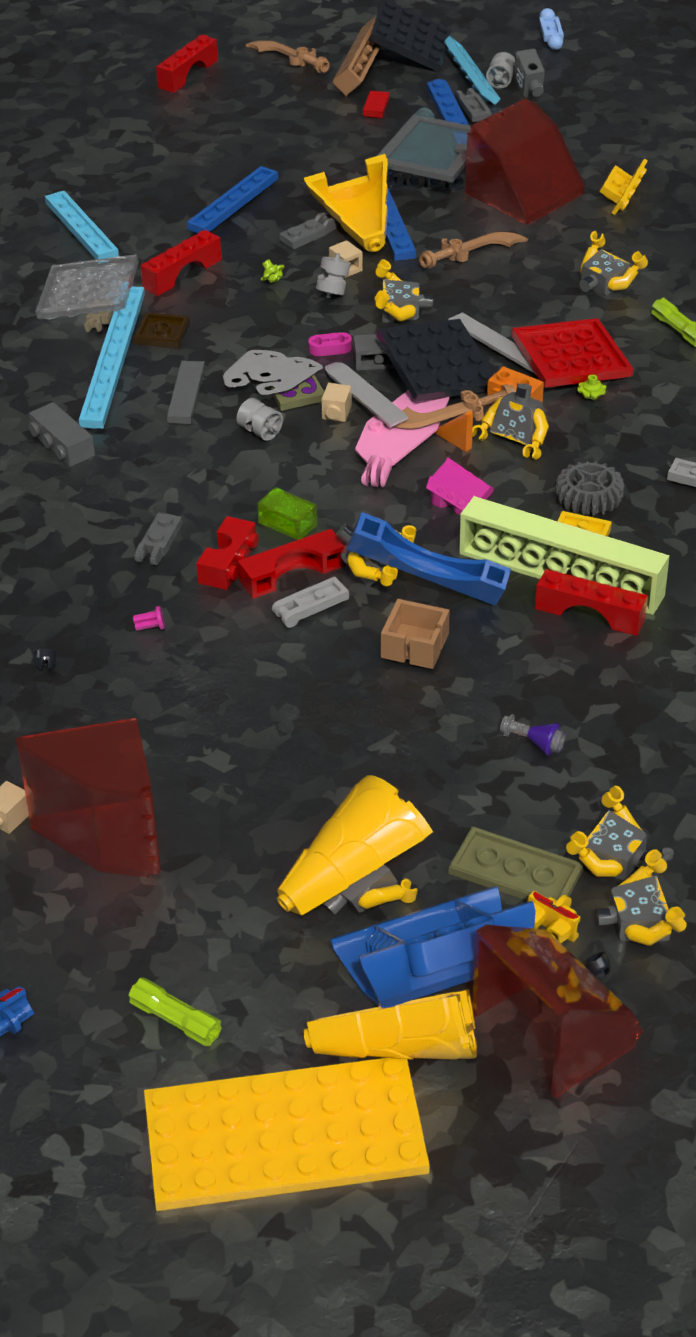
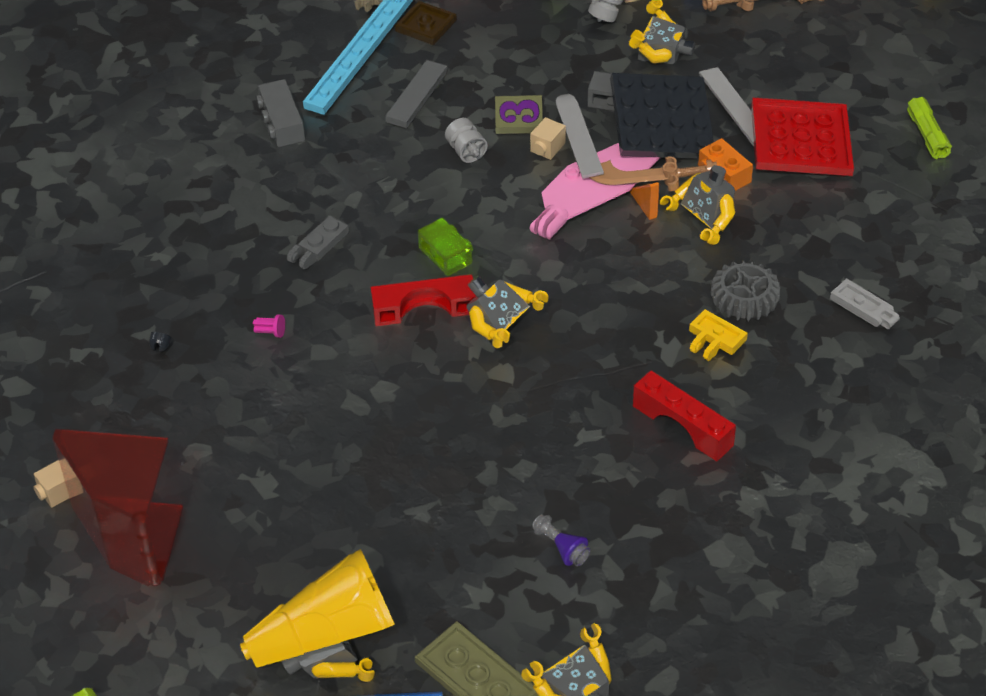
camera: 20 degrees right, 5 degrees up
red arch [196,516,259,590] -> none
light grey piece [223,350,323,395] -> none
light grey plate [272,576,349,628] -> none
dark pink beam [308,333,352,356] -> none
blue arch [347,512,511,606] -> none
medium nougat piece [381,599,450,669] -> none
dark pink slope [426,457,494,515] -> none
yellowish green brick [460,496,670,615] -> none
lime plant [578,375,606,400] -> none
torso [579,231,648,295] -> none

